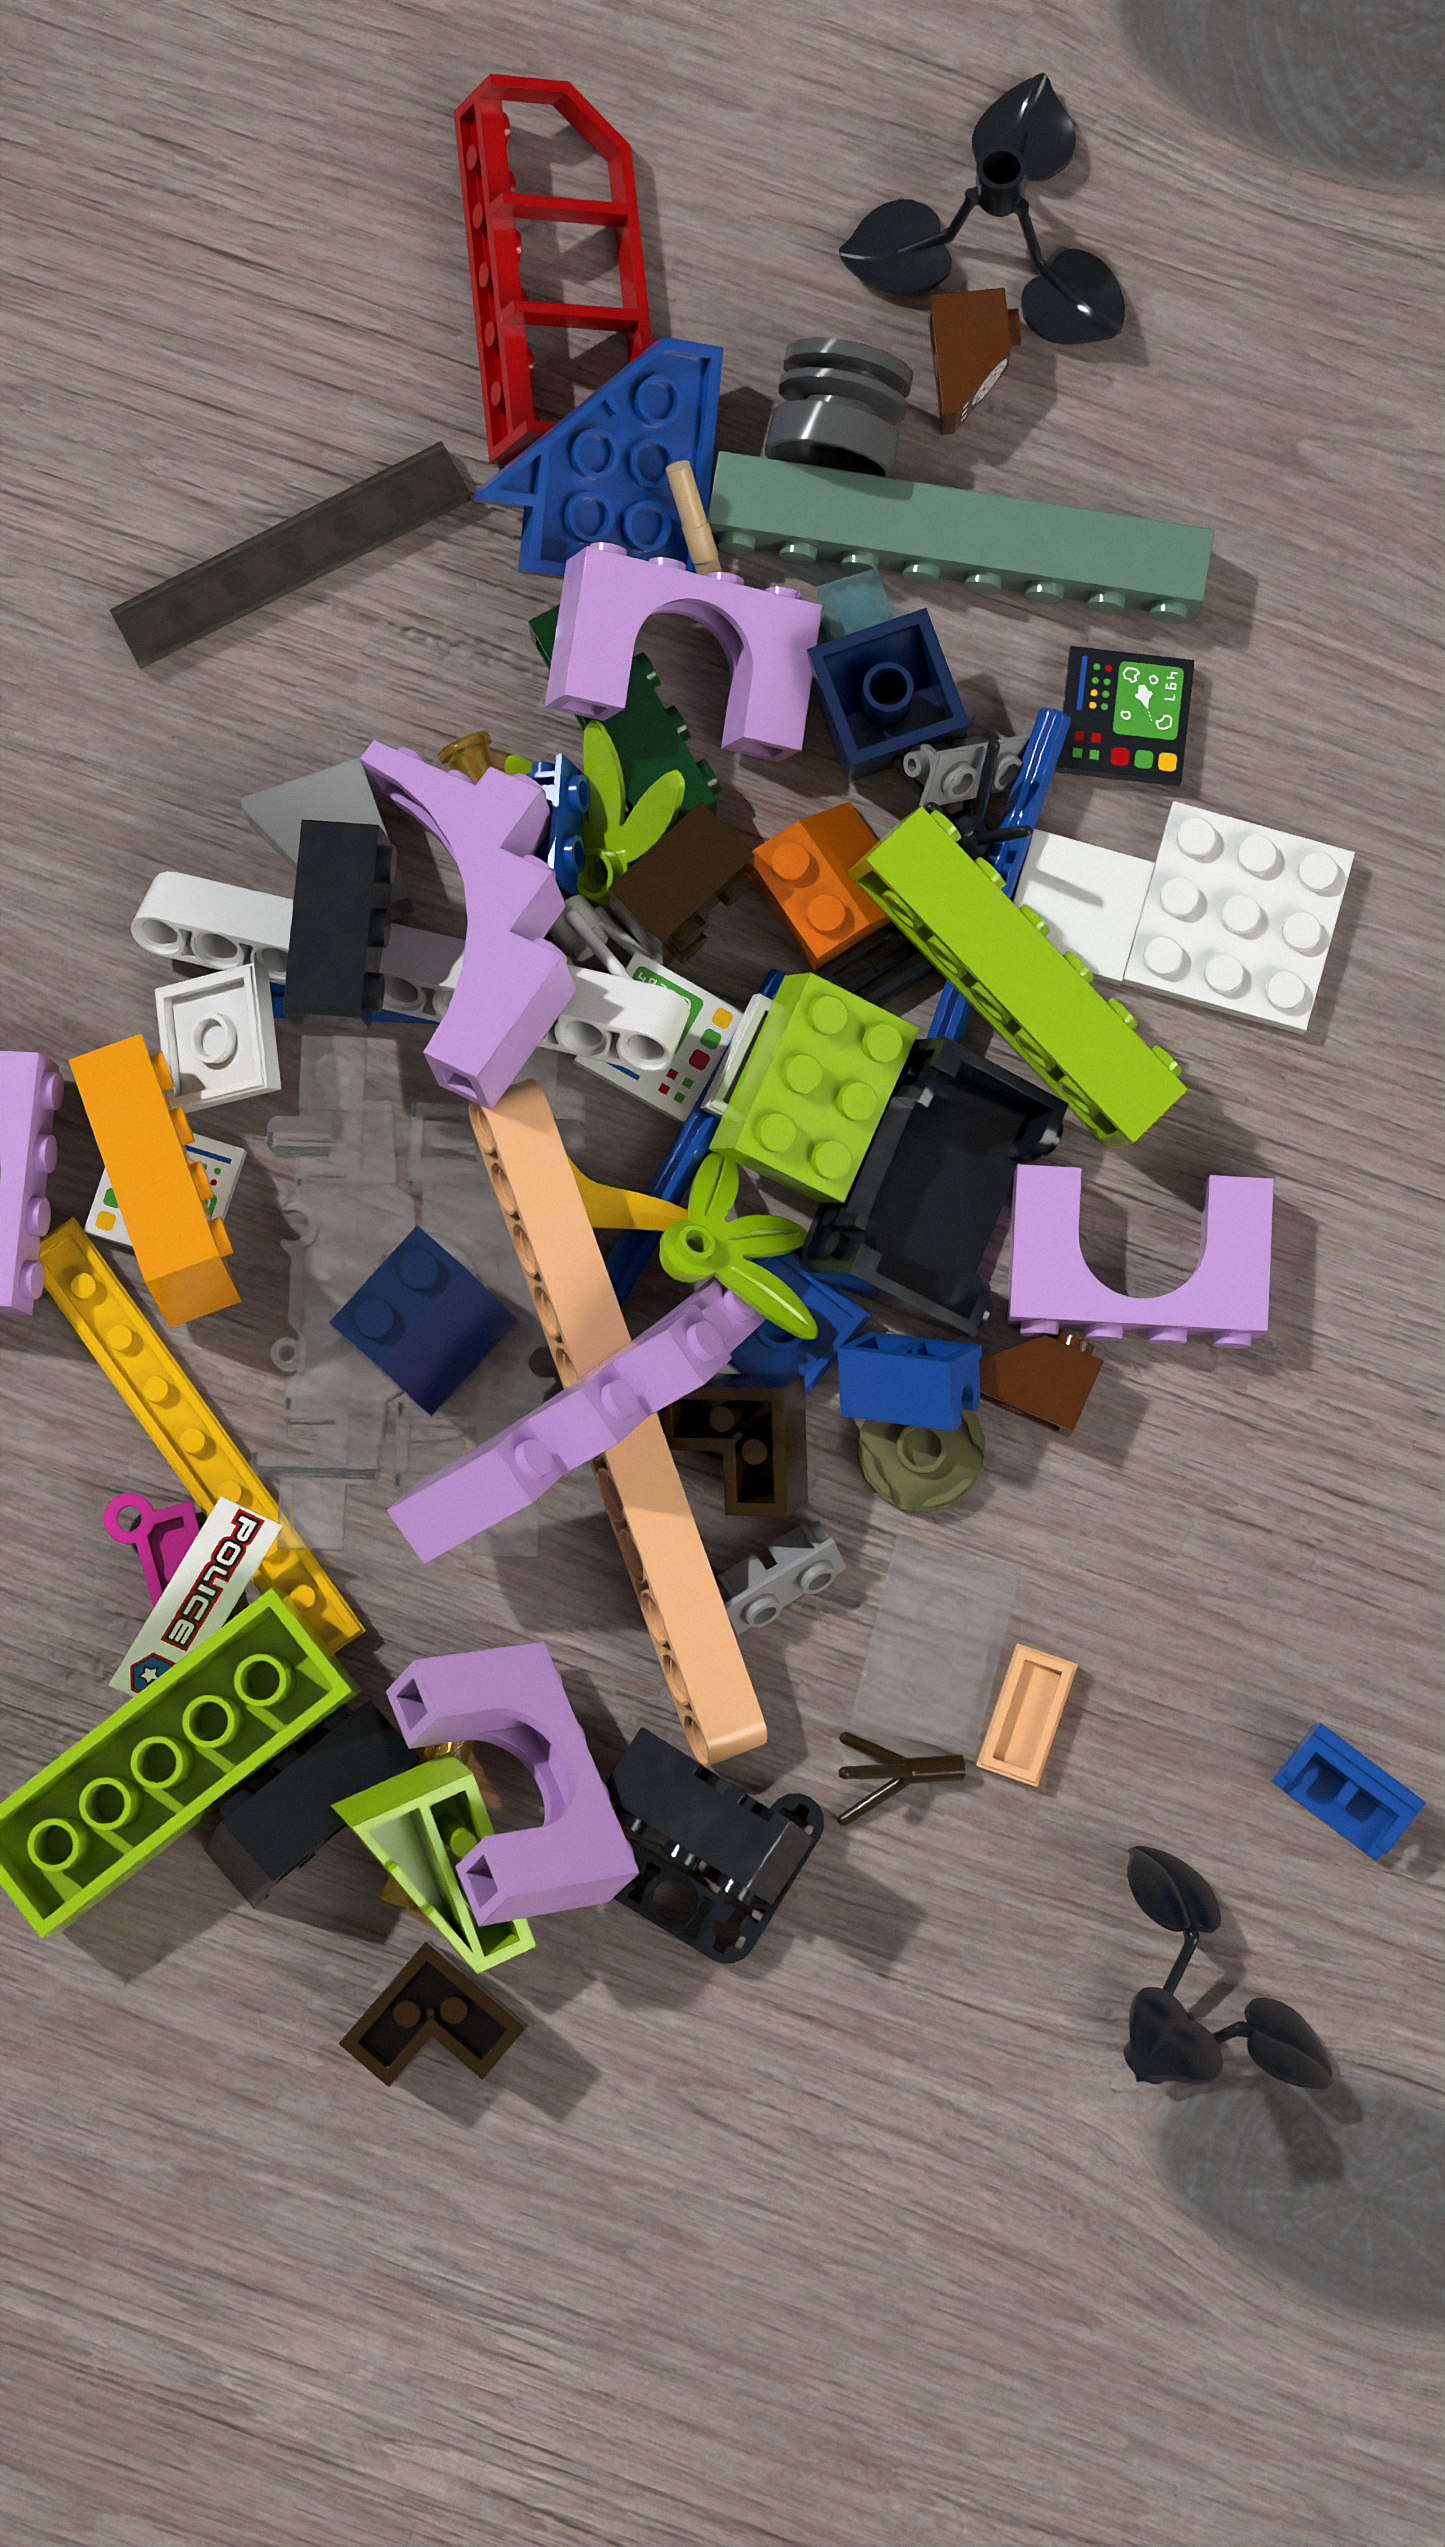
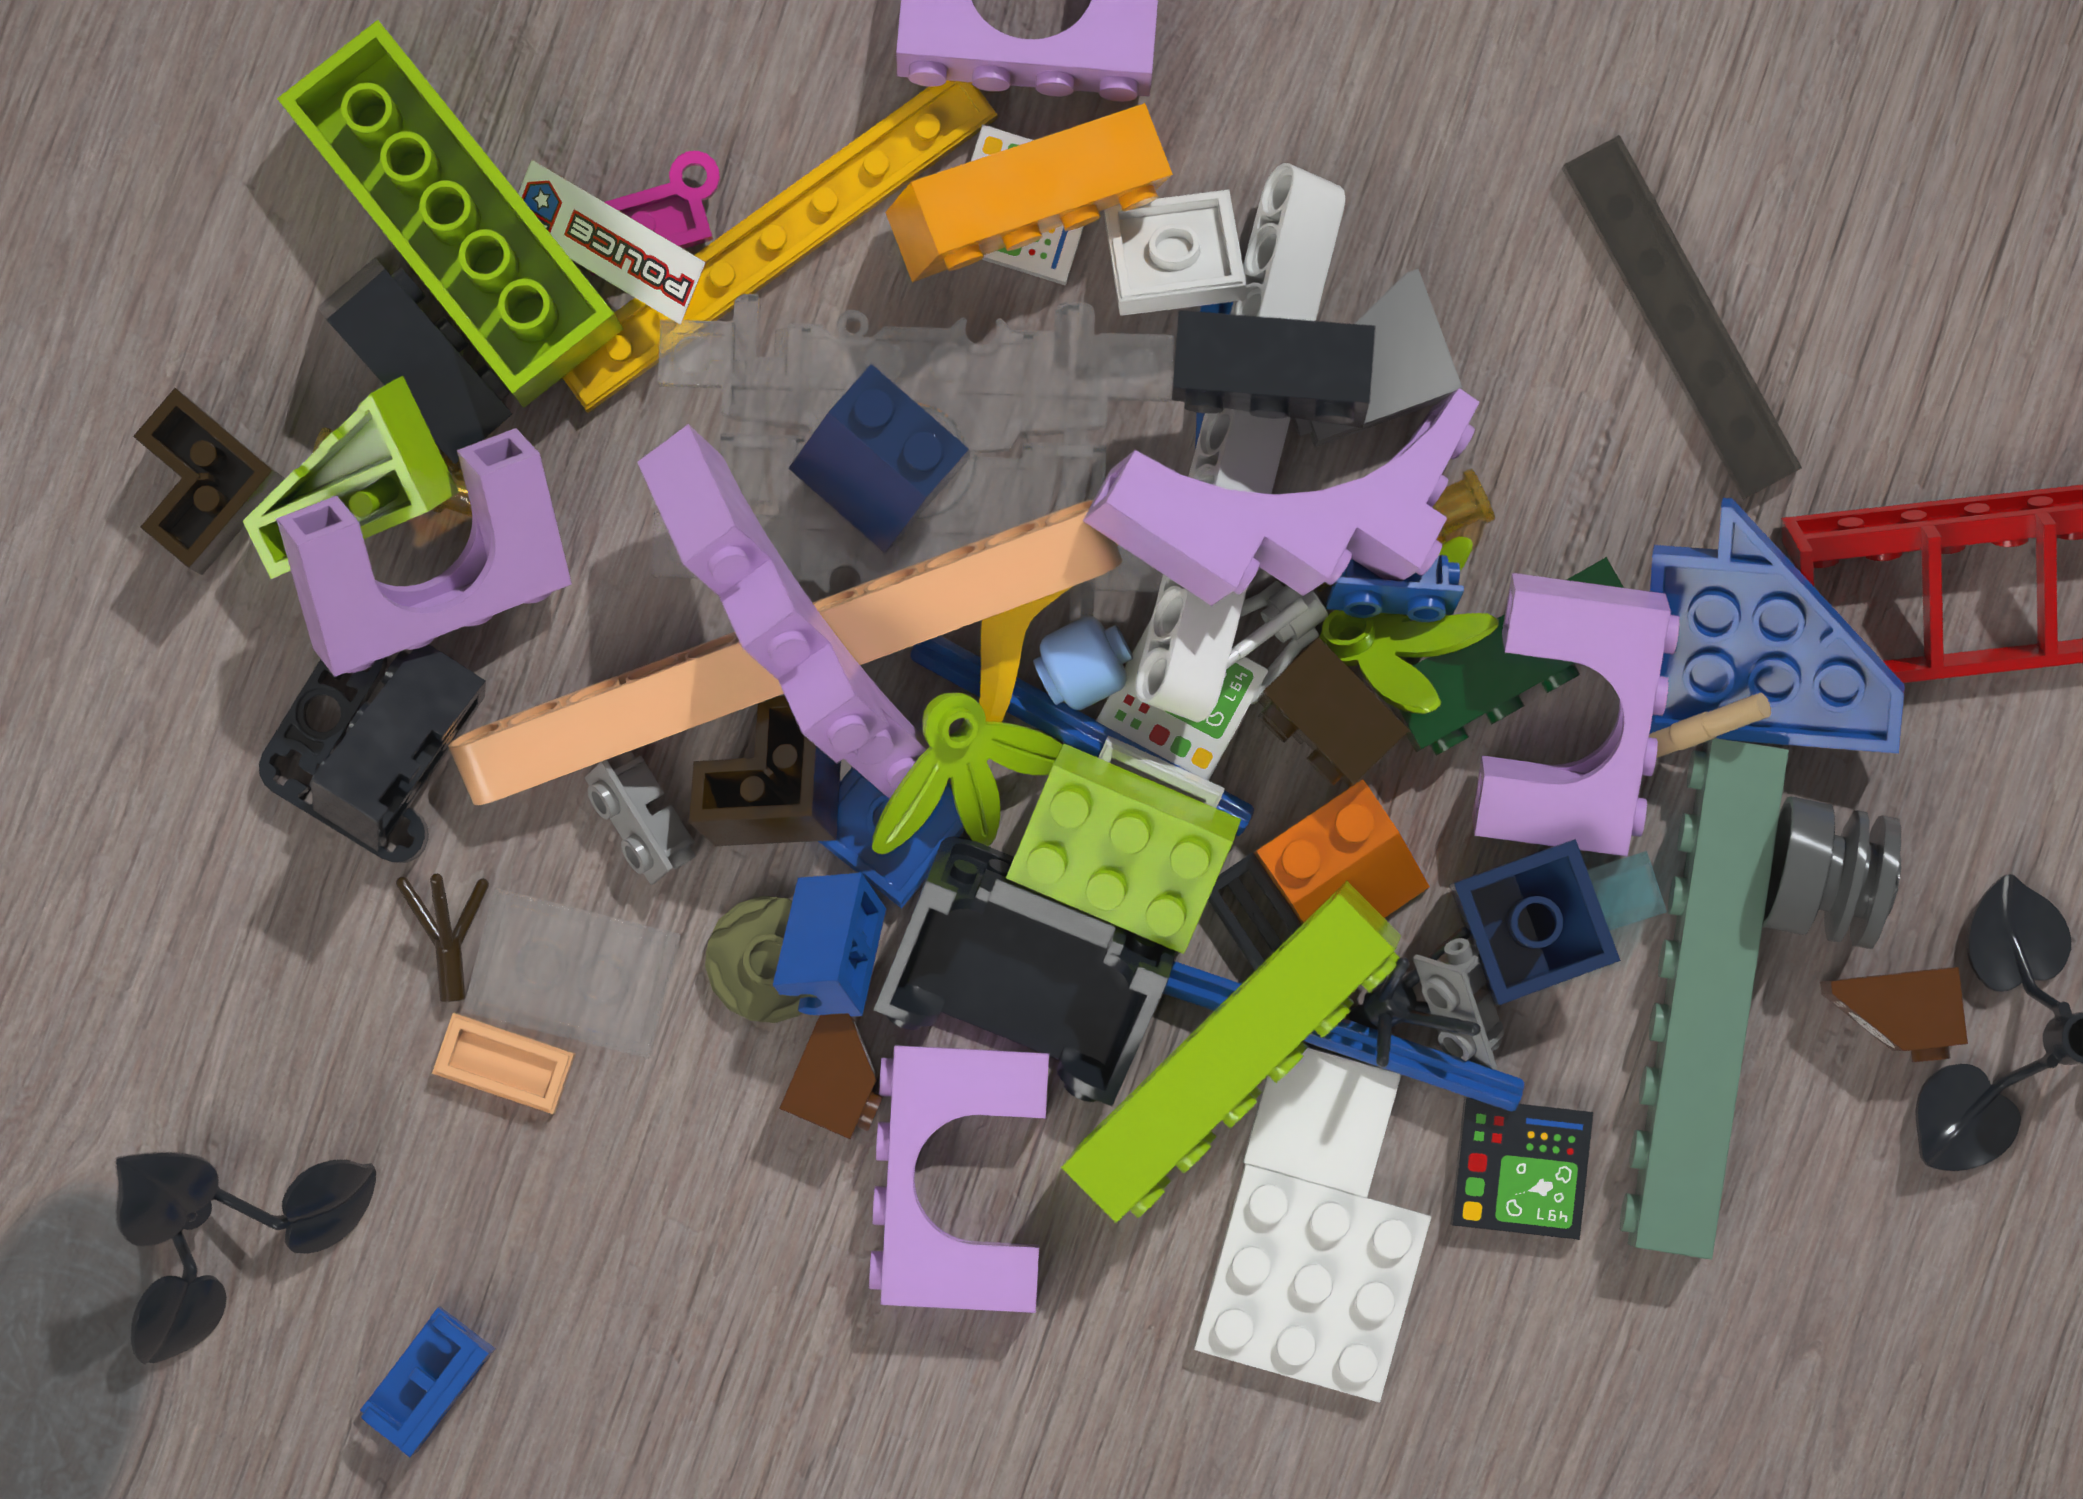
camera: 85 degrees right, 5 degrees up
none -> light blue head [1033,615,1133,710]

